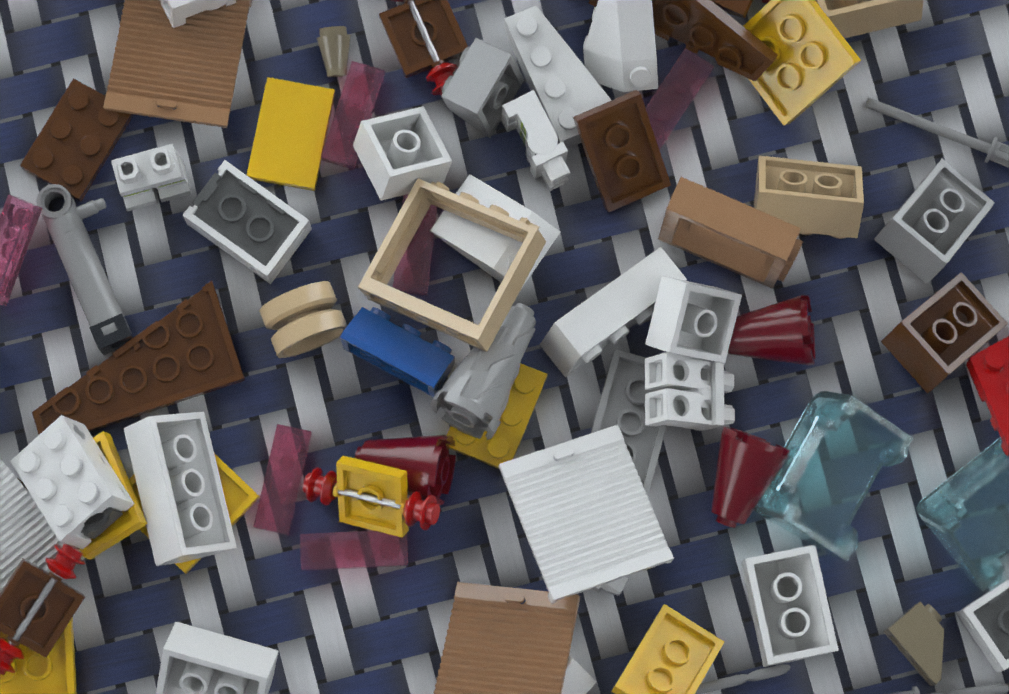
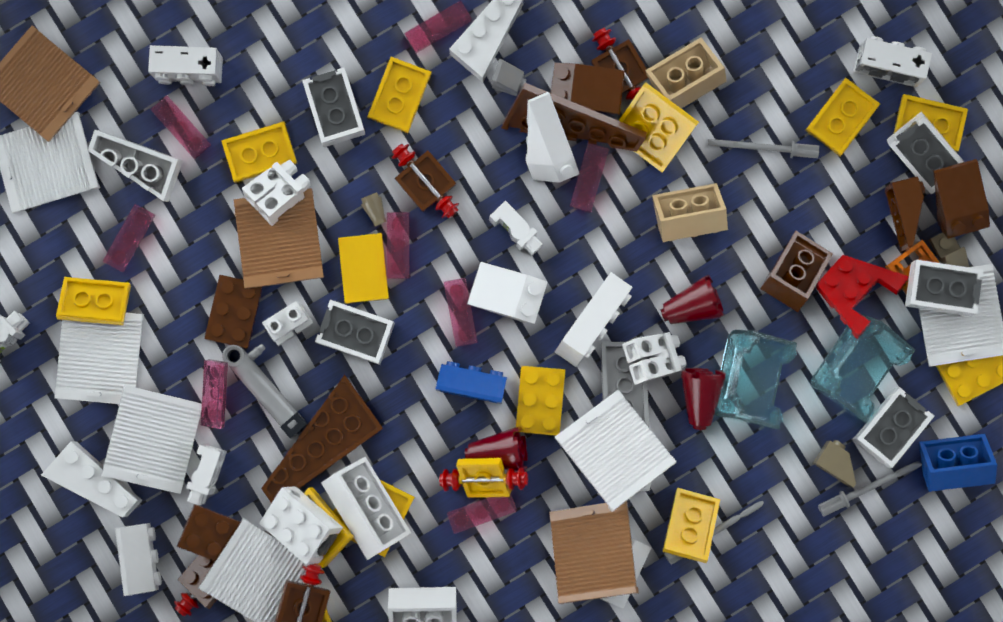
camera: 15 degrees left, 5 degrees up
clear pink plate [253,424,312,536] -> none
tan wheel [259,281,348,358] -> none
white brick [353,106,452,201] -> none
tan window [358,178,546,352] -> none
light grey cone [430,303,536,440] -> none
light grey slope [441,38,524,138] -> none
white wedge [504,5,611,149] -> none
reddish brown plate [573,90,671,212] -> none
white brick [645,276,742,363] -> none
medium nougat window [658,177,803,289] -> none
white slope [741,545,839,667] -> none
light grey slope [874,159,995,284] -> none

